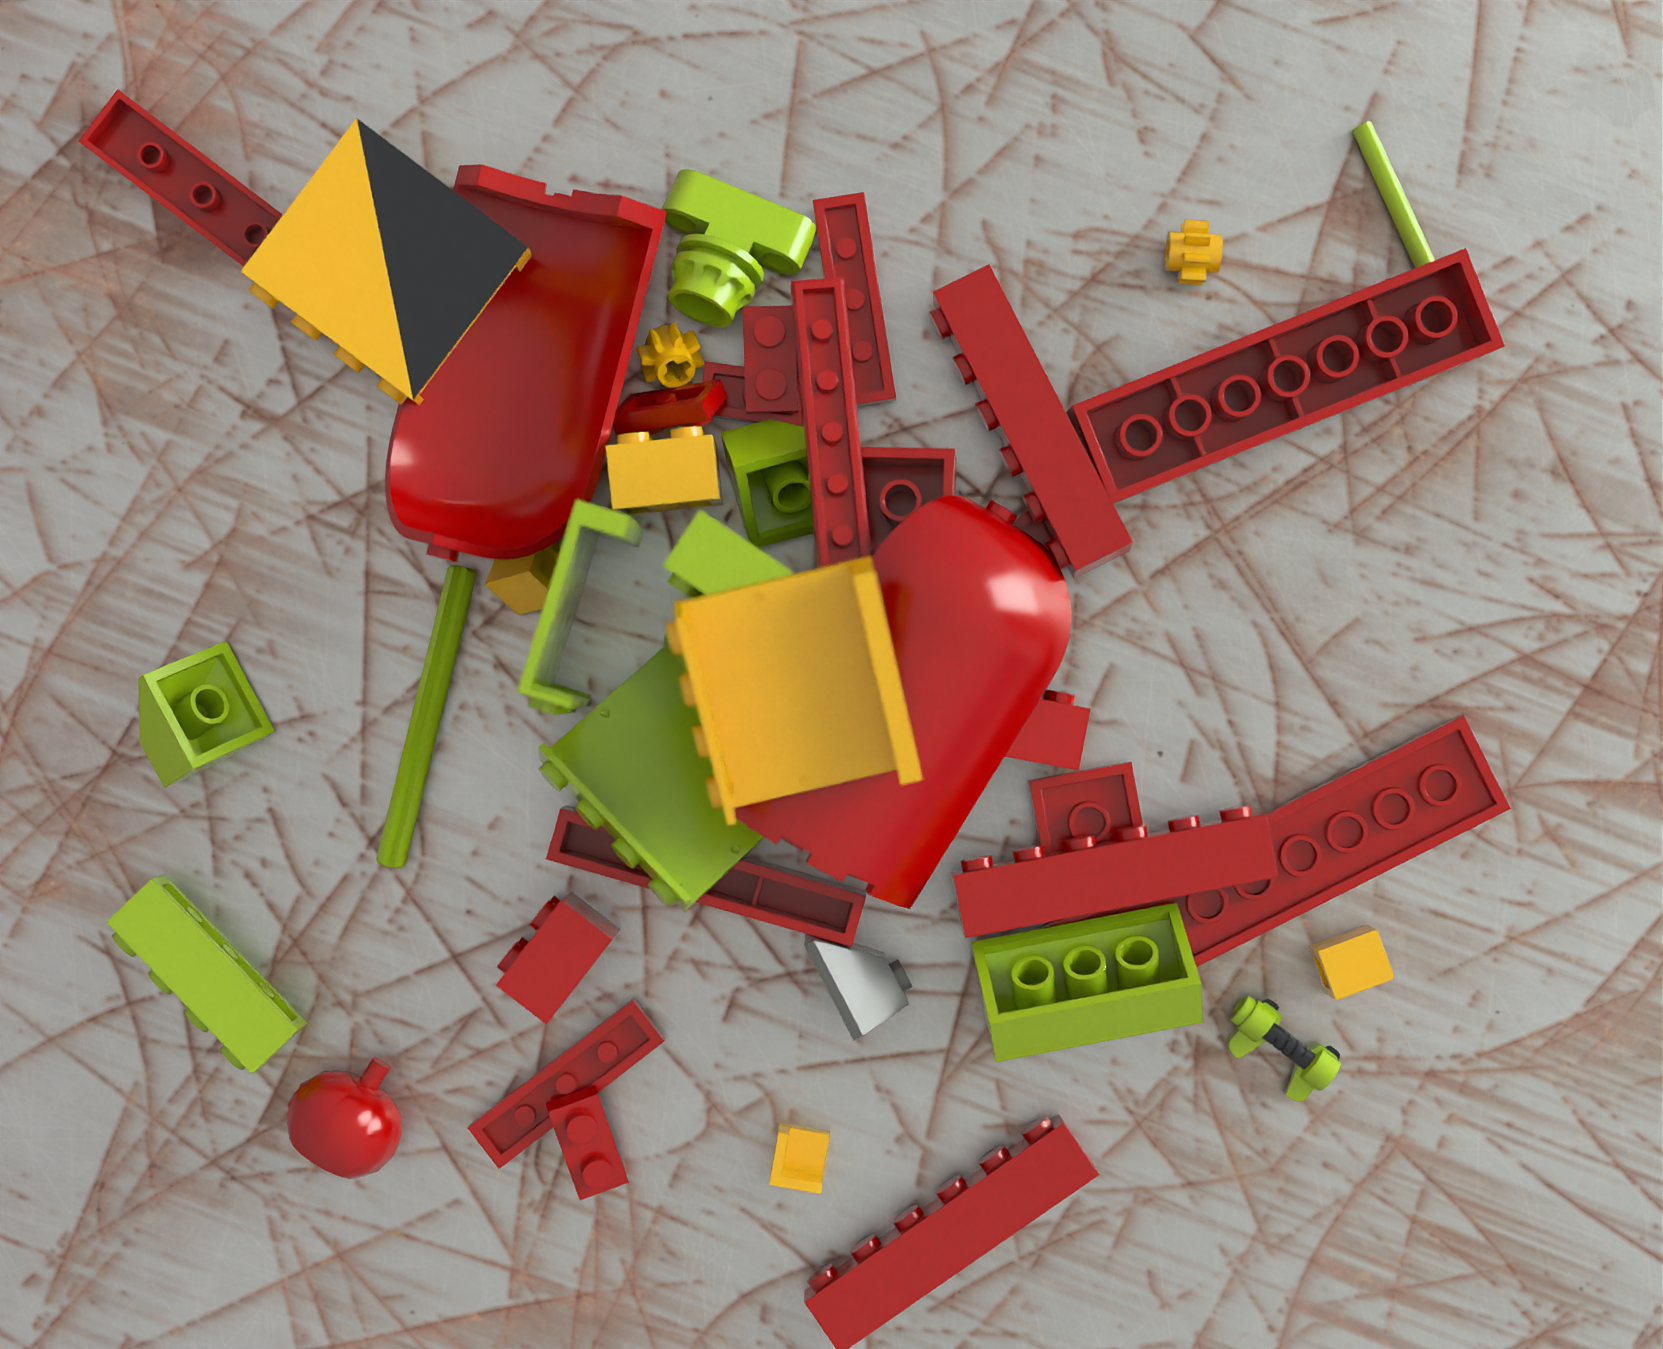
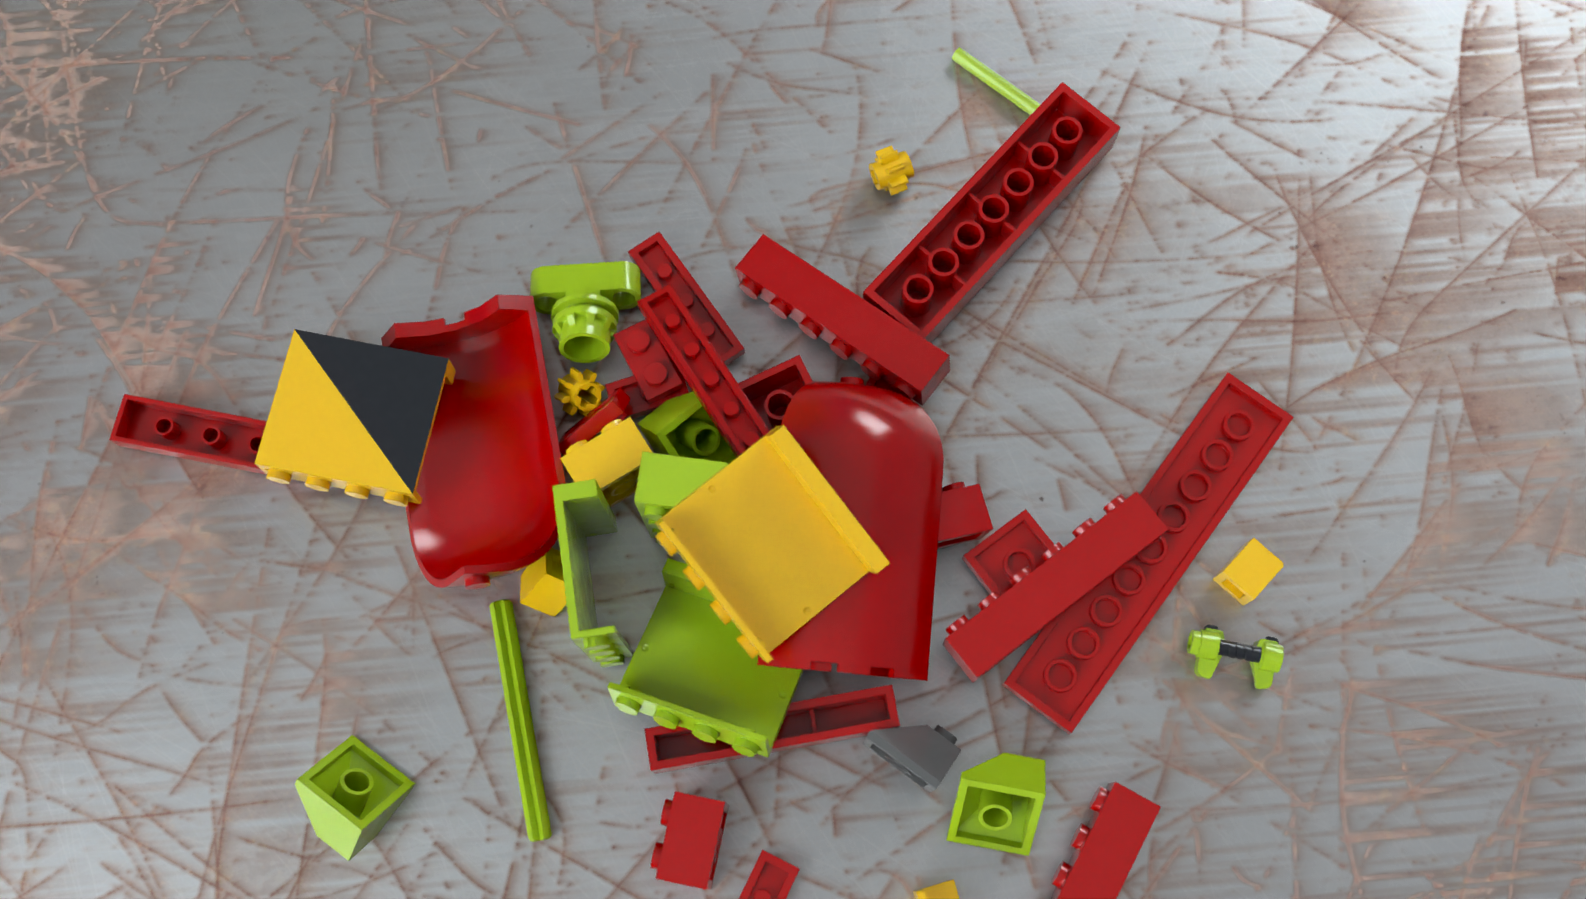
camera: 25 degrees left, 15 degrees down
lime slope [971,903,1203,1063] -> none
none -> lime slope [946,753,1046,856]

